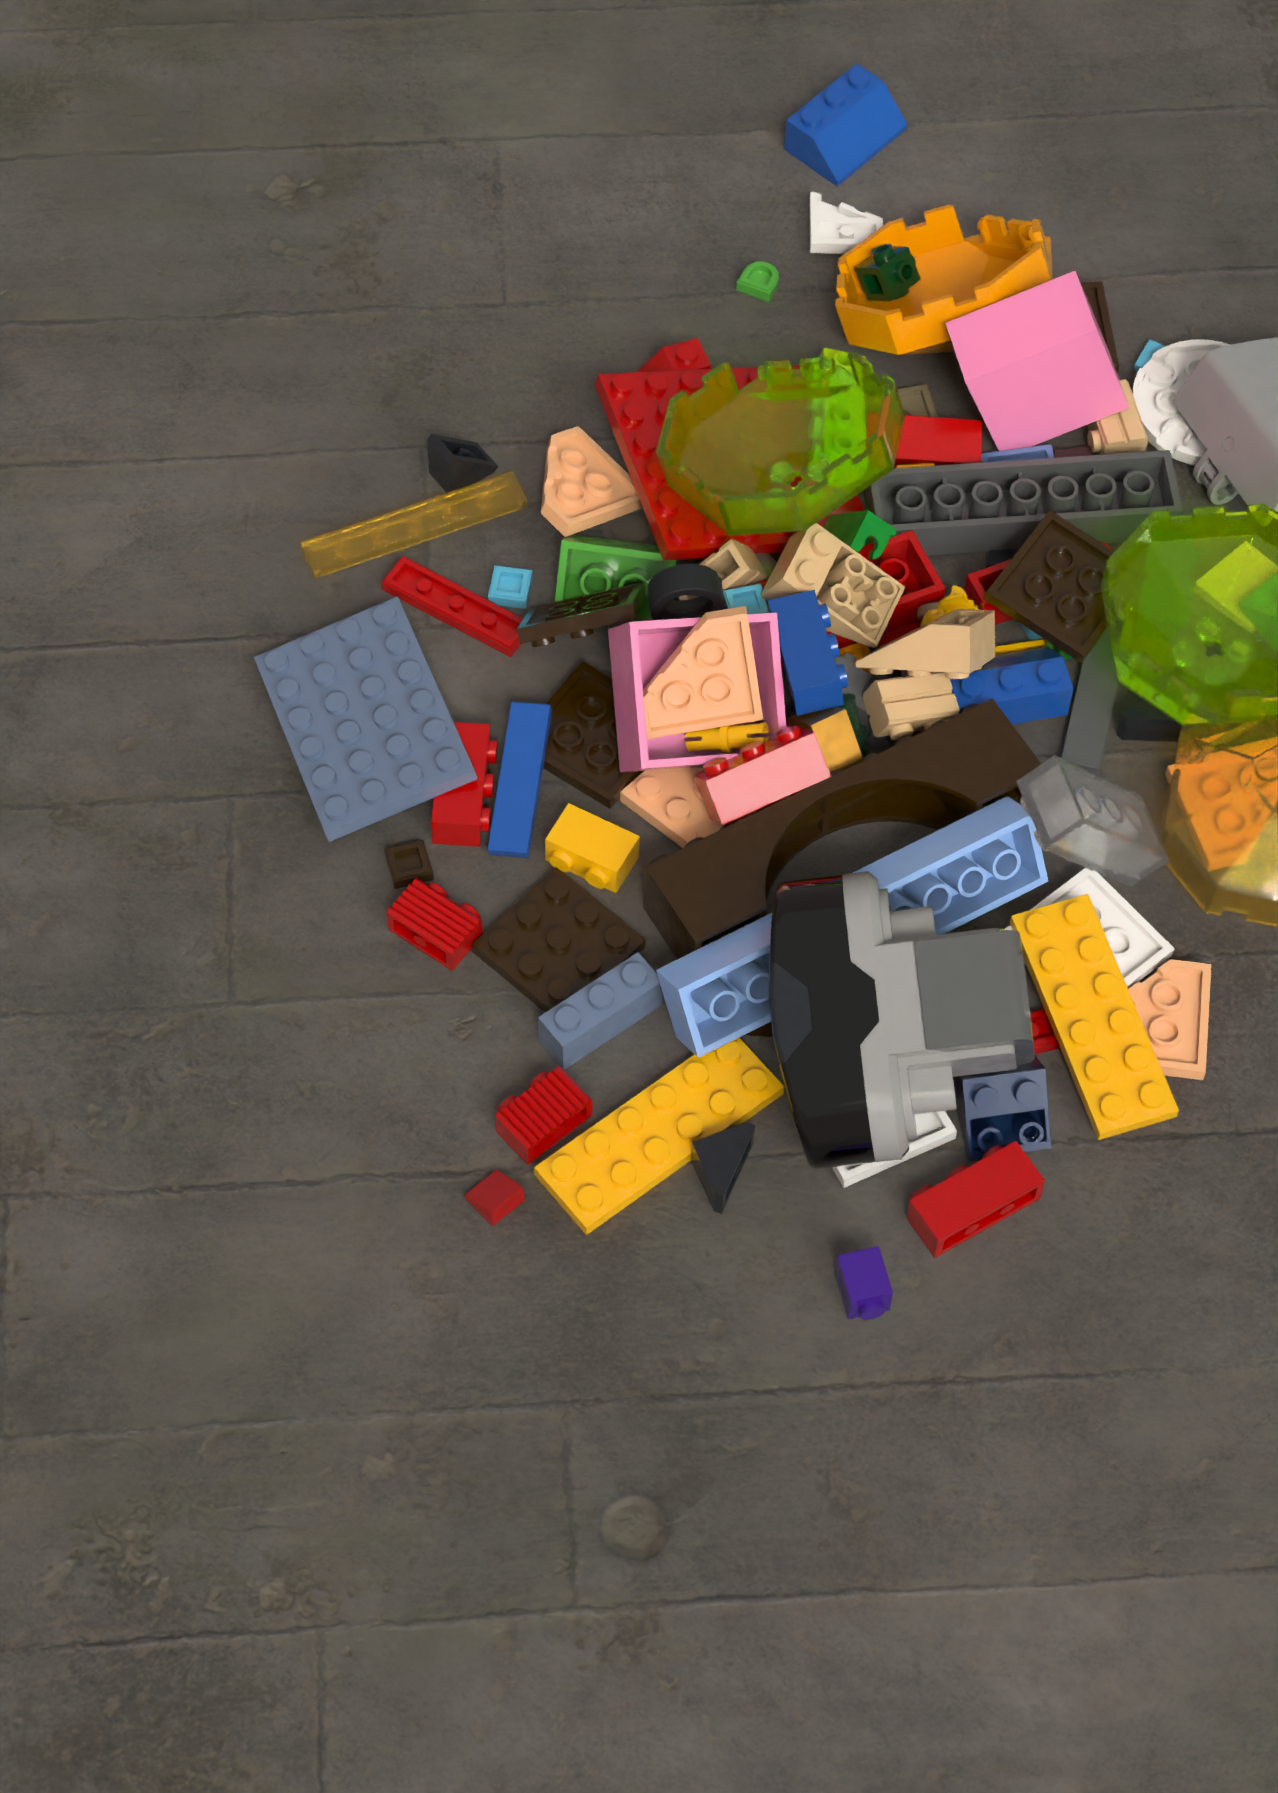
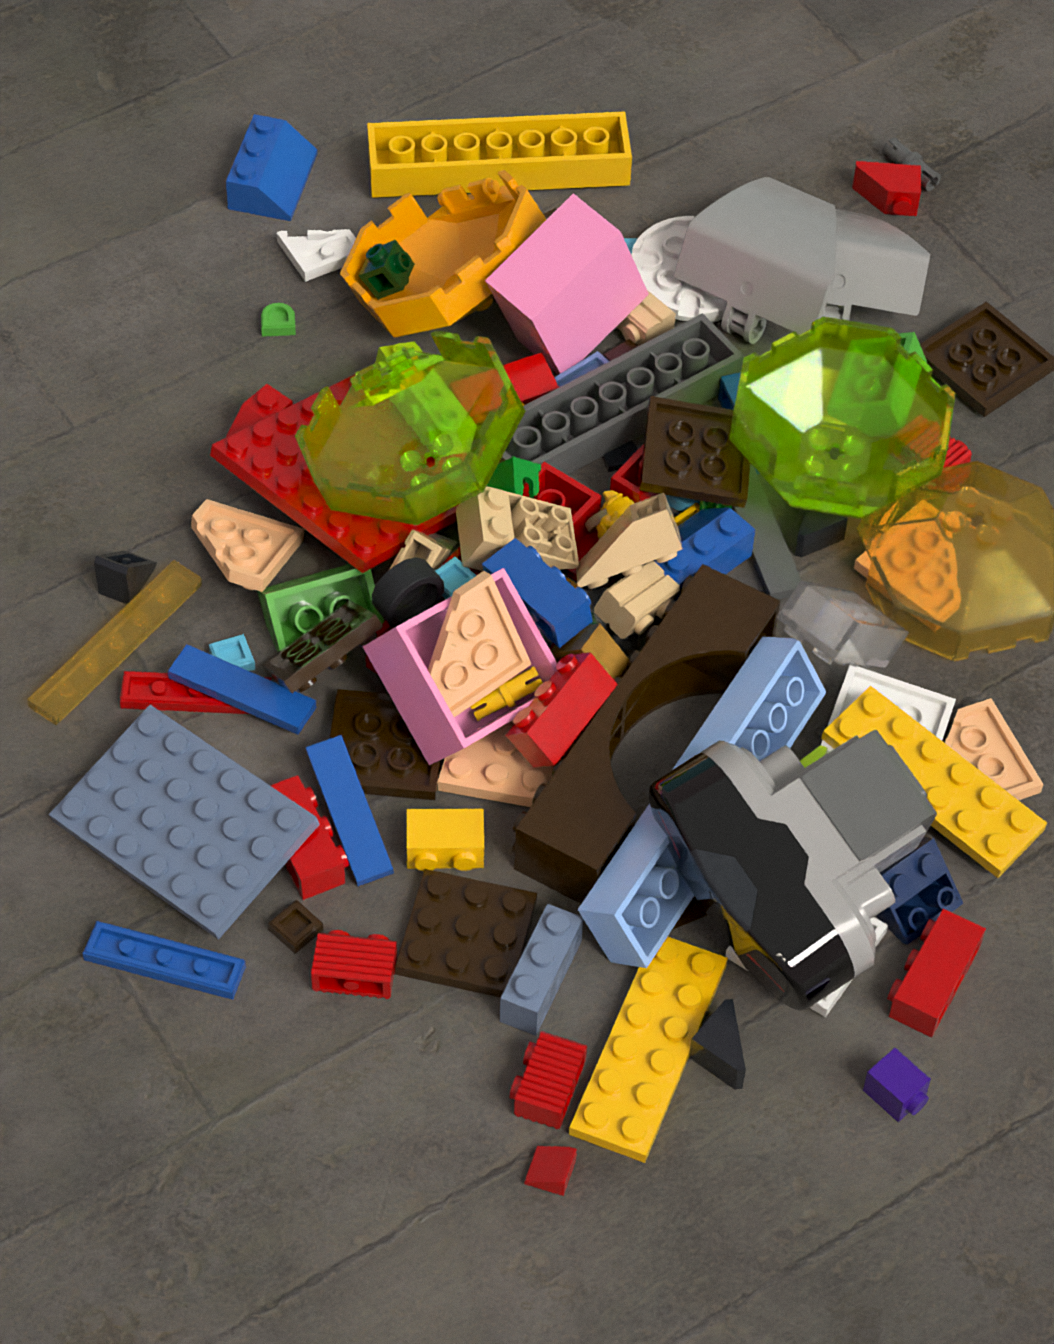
camera: 30 degrees left, 5 degrees down
none -> blue tile [83,921,246,1000]
none -> blue tile [168,644,317,735]
none -> yellow brick [367,112,632,198]

